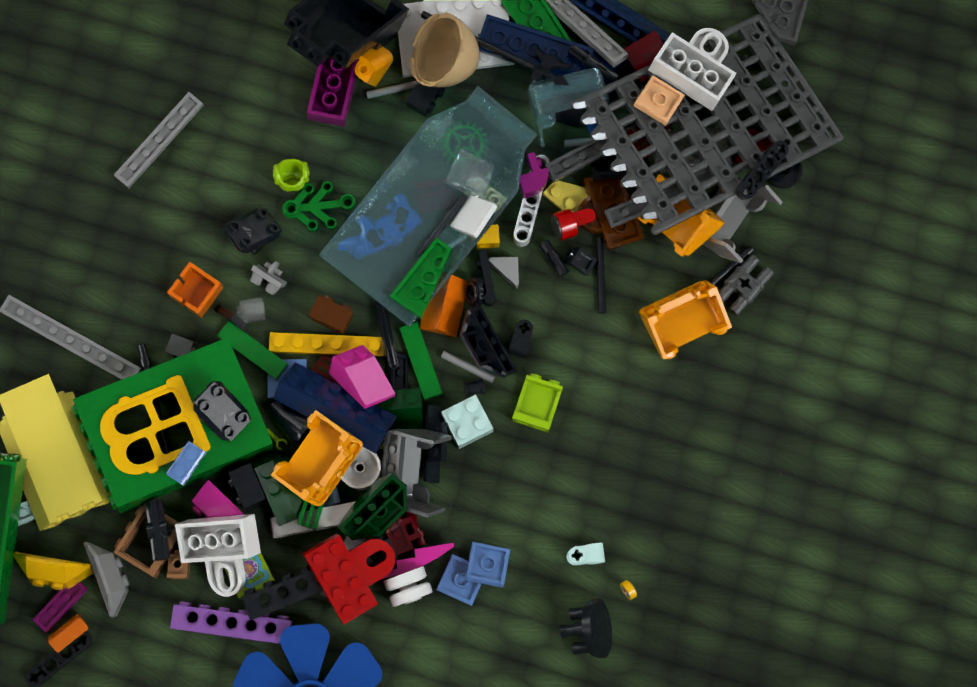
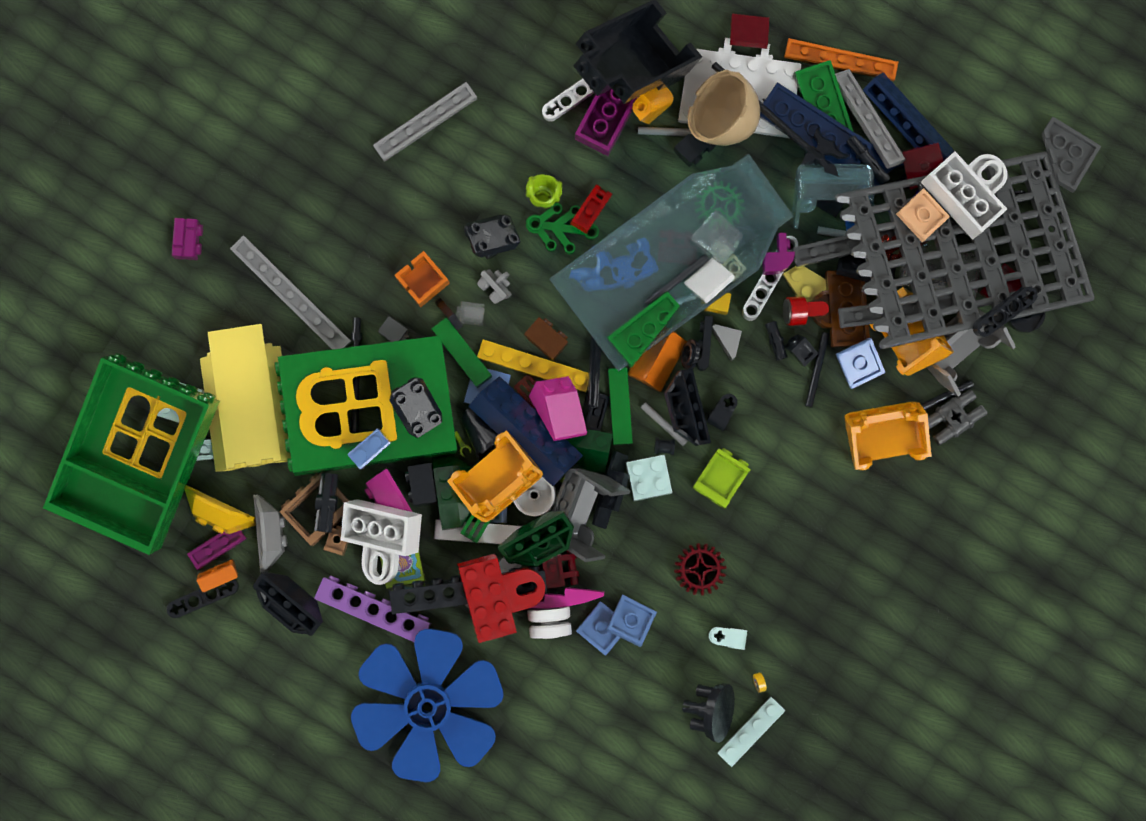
camera: 20 degrees right, 5 degrees up
none -> black wedge [253,572,323,636]
none -> white beam [542,79,594,121]
none -> red plate [571,184,613,234]
none -> dark red gear [674,543,727,596]
none -> light aqua plate [717,697,785,767]
none -> tile [836,338,886,389]

